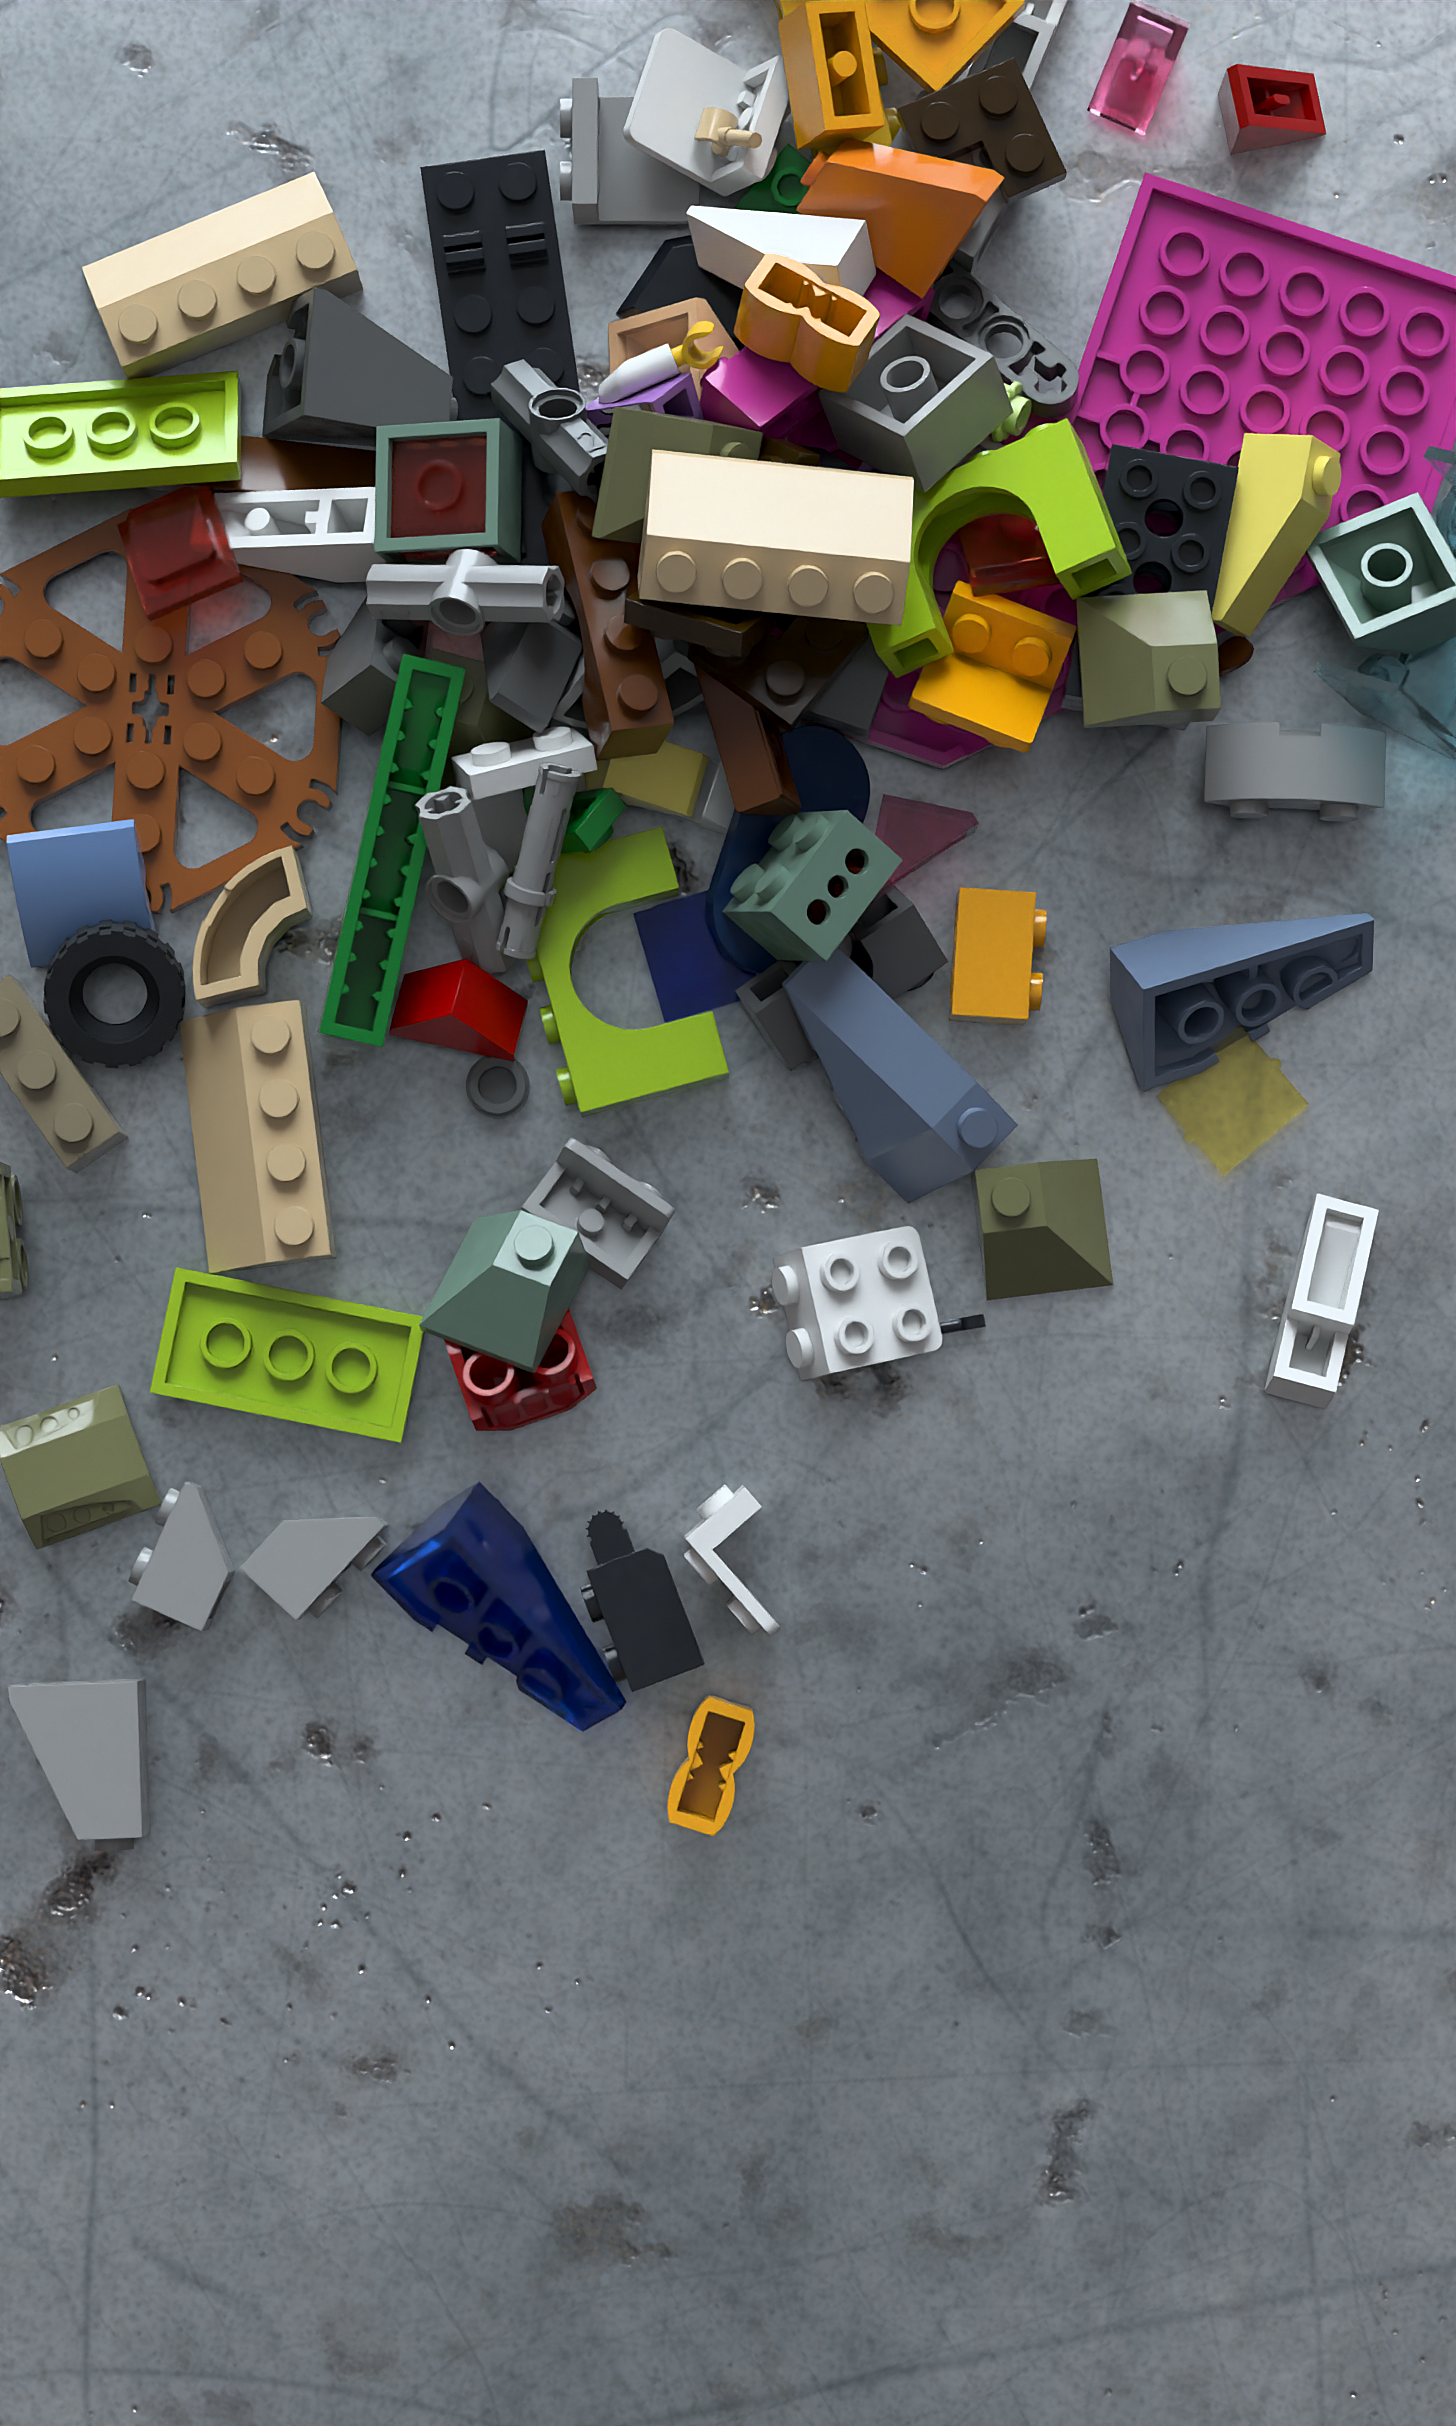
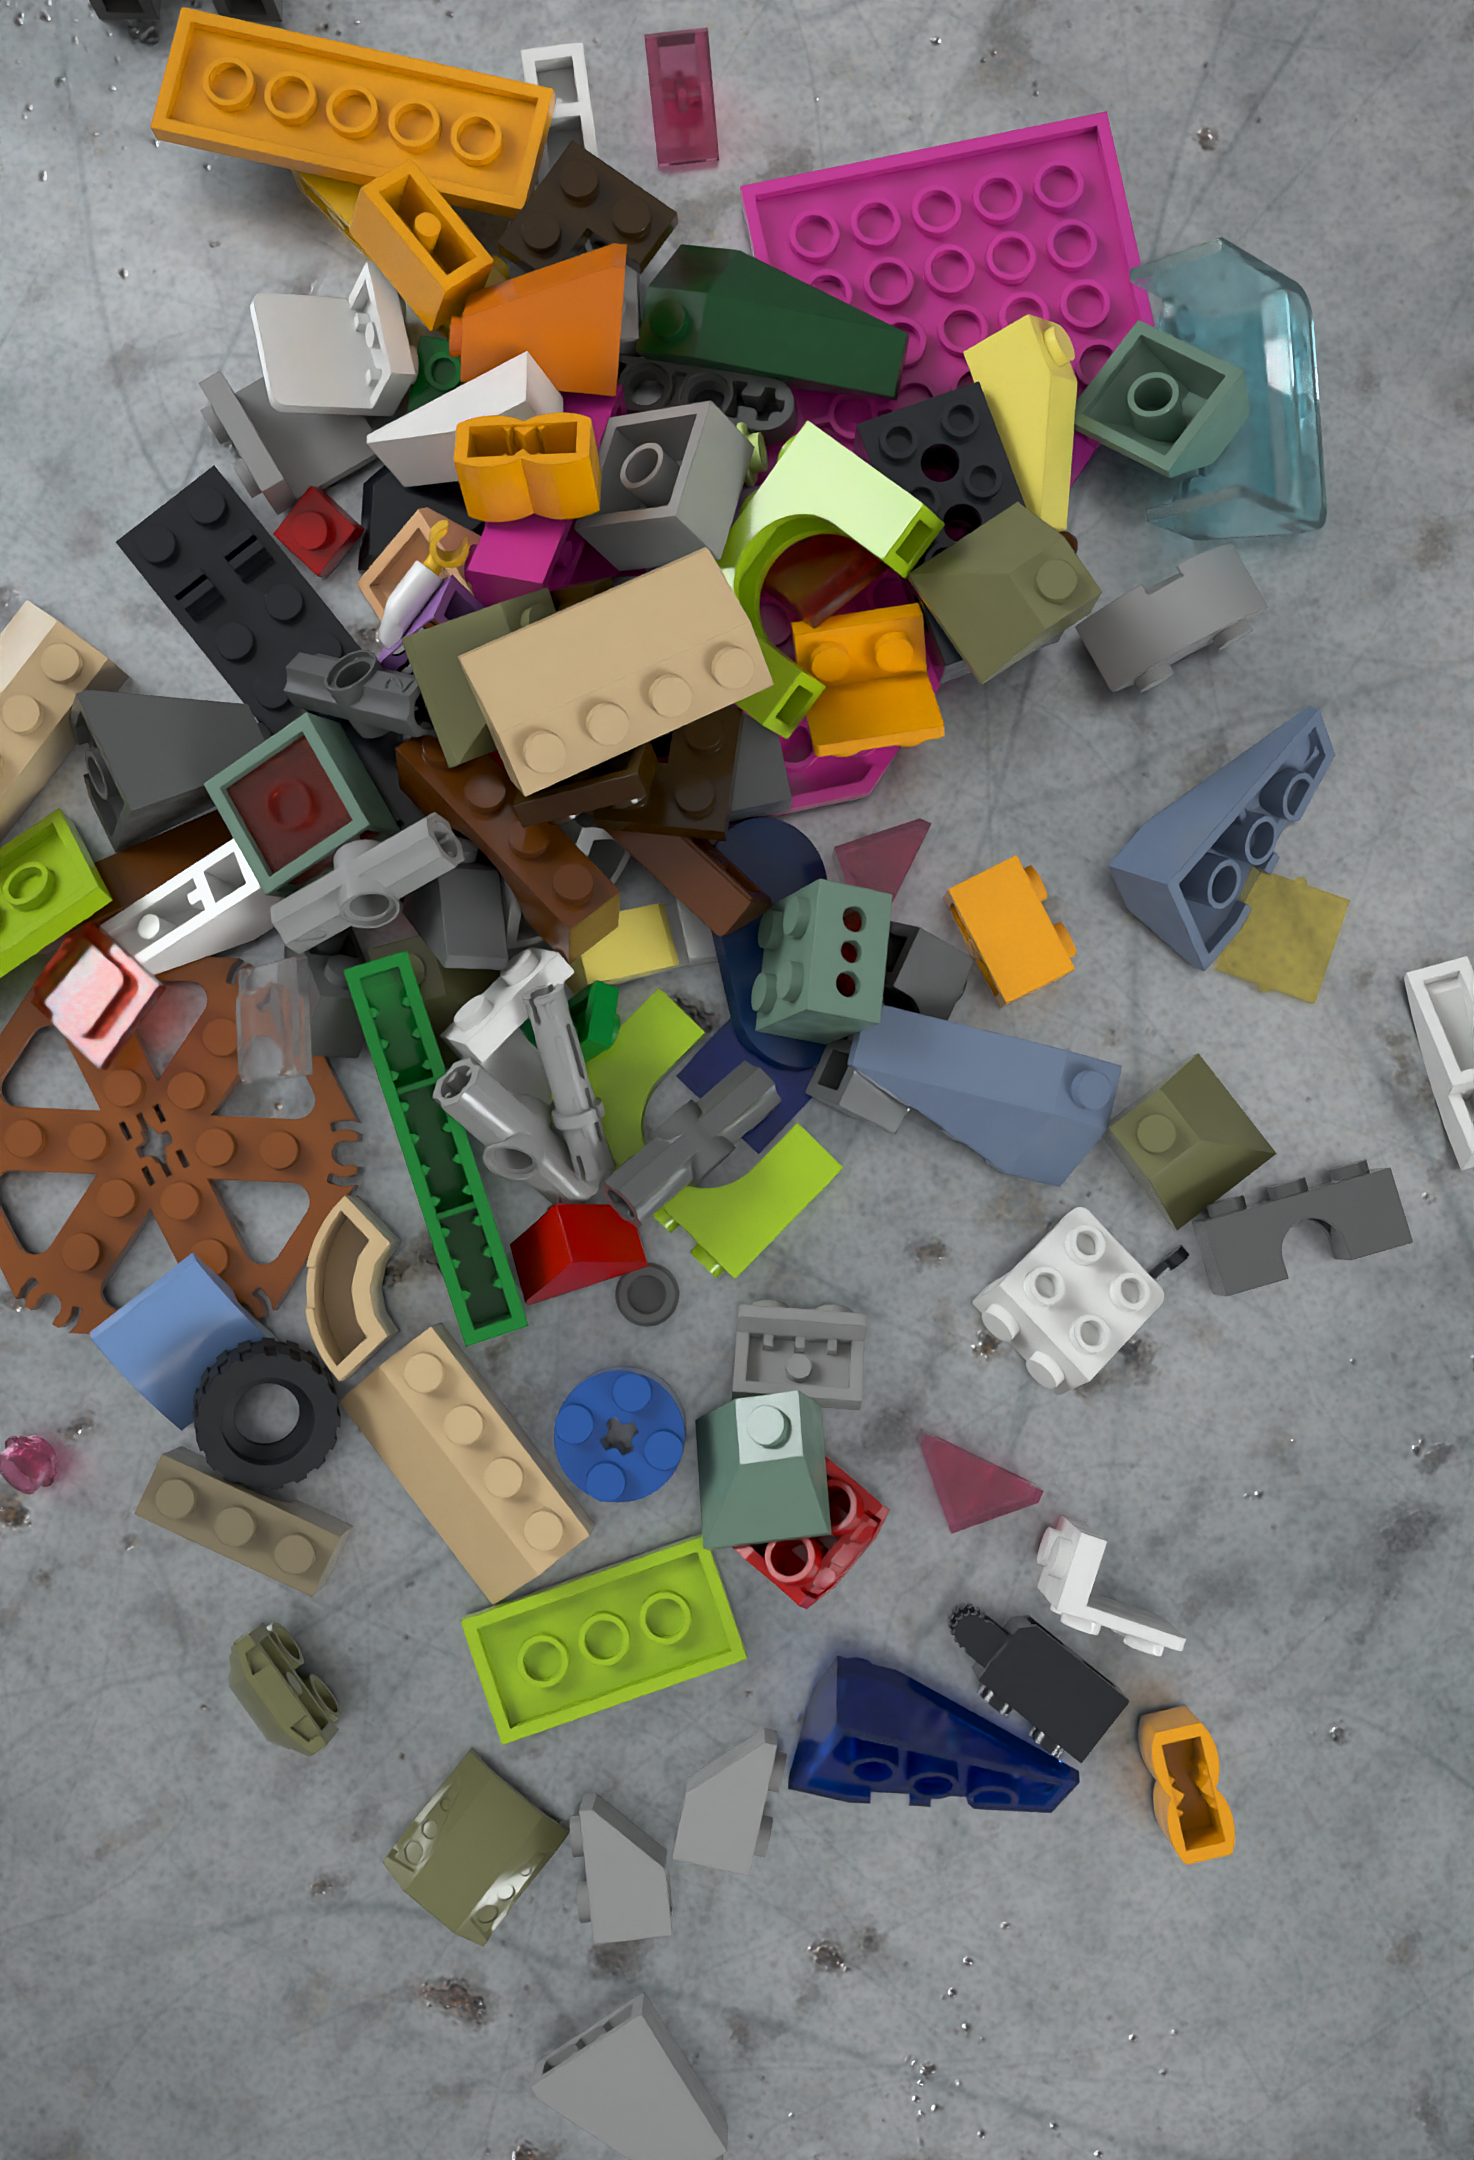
camera: 25 degrees left, 0 degrees up
tan hand [694,107,762,157] -> none
red slope [1218,64,1326,155] -> none
none -> clear piece [236,956,313,1085]
none -> red plate [273,485,365,578]
none -> blue brick [554,1366,687,1503]
none -> dark grey piece [601,1060,782,1228]
none -> dark green wedge [636,244,910,400]
none -> clear pink slope [915,1428,1044,1534]
none -> dark grey arch [1191,1159,1413,1297]

